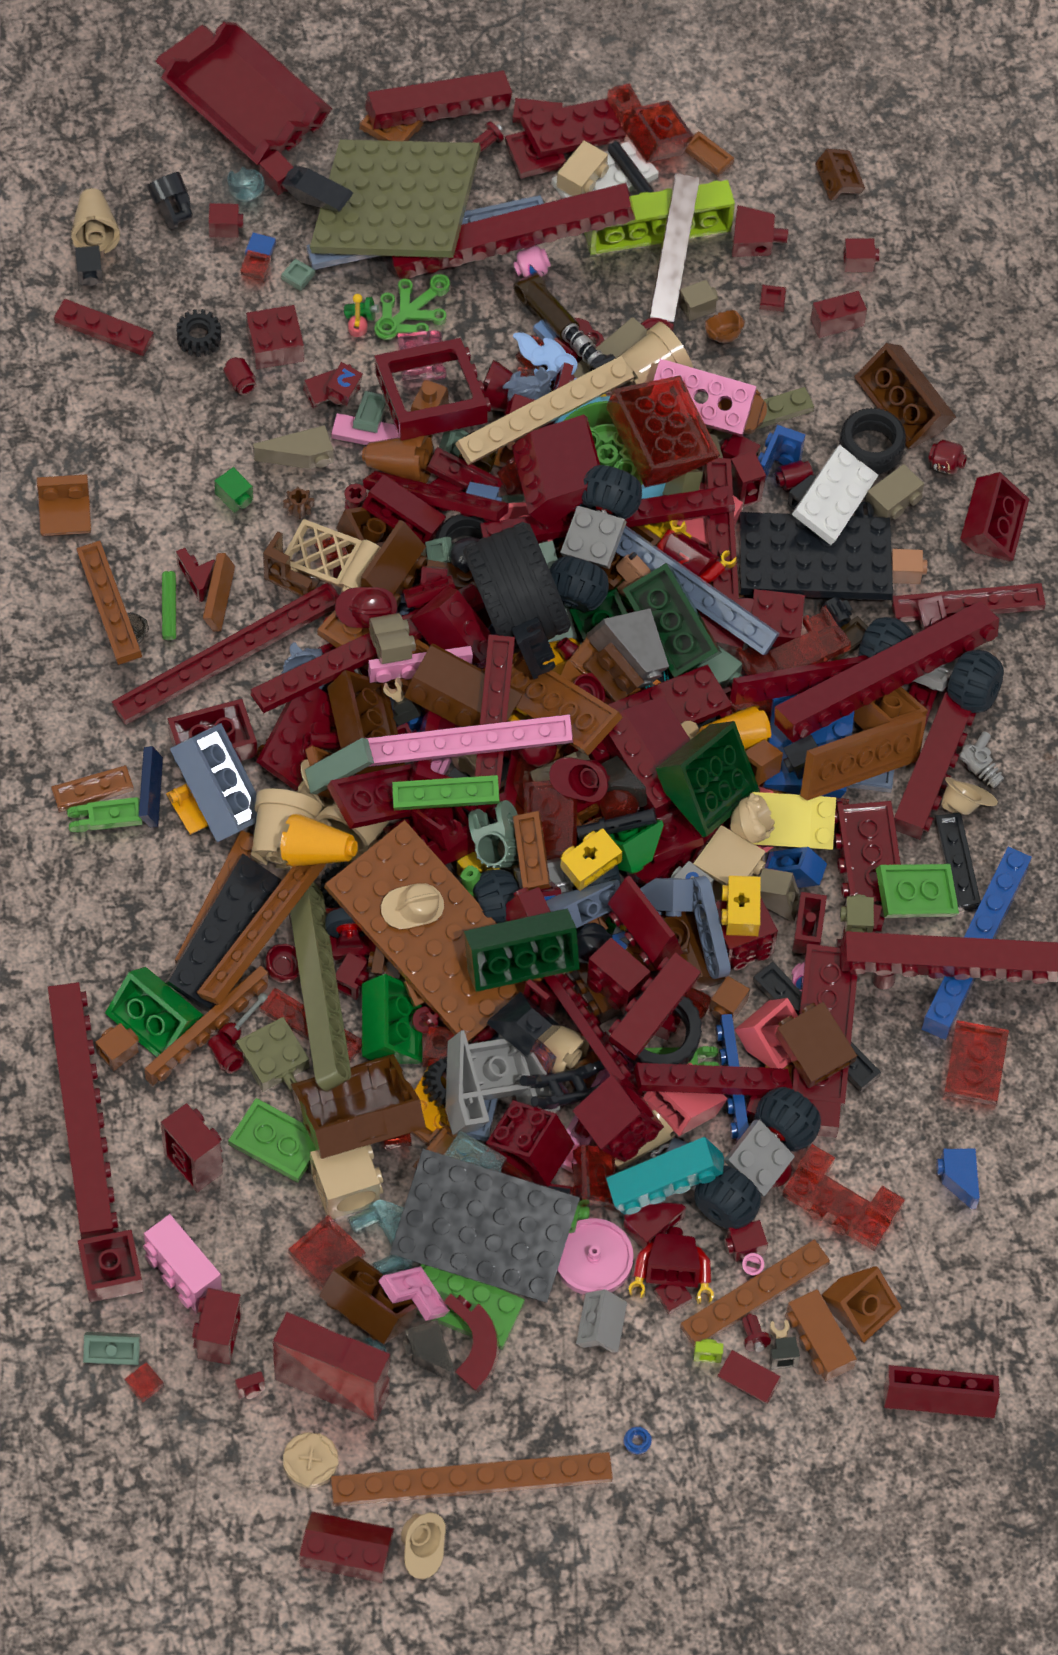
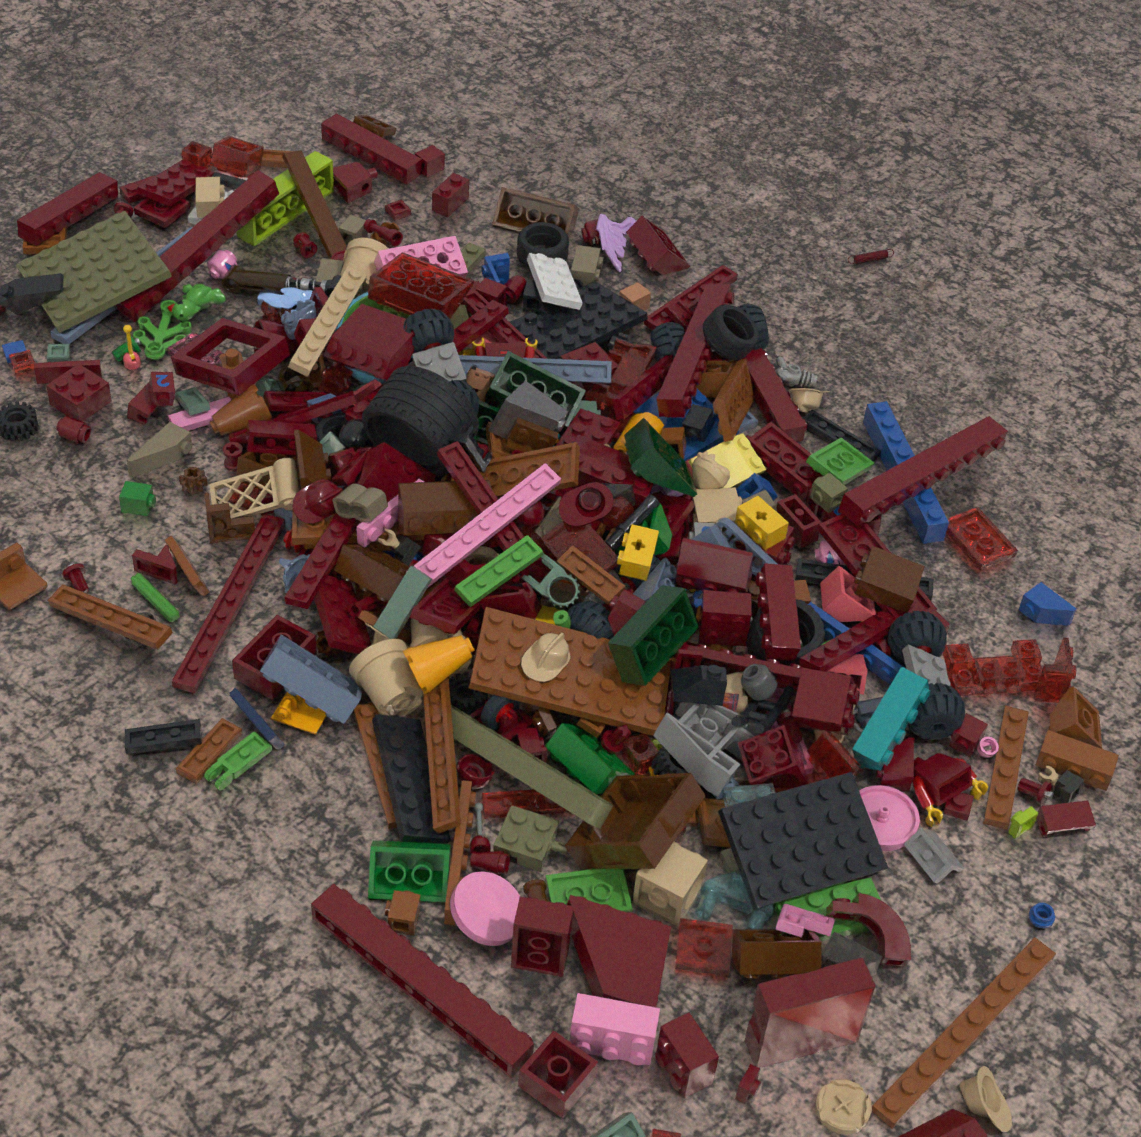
camera: 40 degrees left, 15 degrees down
none -> dark red tile [34,360,102,384]
none -> dark red piece [62,563,89,593]
none -> black plate [125,719,202,755]
none -> bright green animal [167,284,226,321]
none -> dark red bush [293,232,317,258]
none -> dark red brick [321,113,422,185]
none -> dark red piece [364,219,403,247]
none -> bright pink piece [450,872,520,946]
none -> reddish brown bush [523,879,550,902]
none -> dark red slope [566,895,672,1008]
none -> lavender animal [596,214,636,273]
none -> black tyre [703,304,759,361]
none -> dark grey head [741,664,777,701]
none -> clear red bracket [1034,637,1077,703]

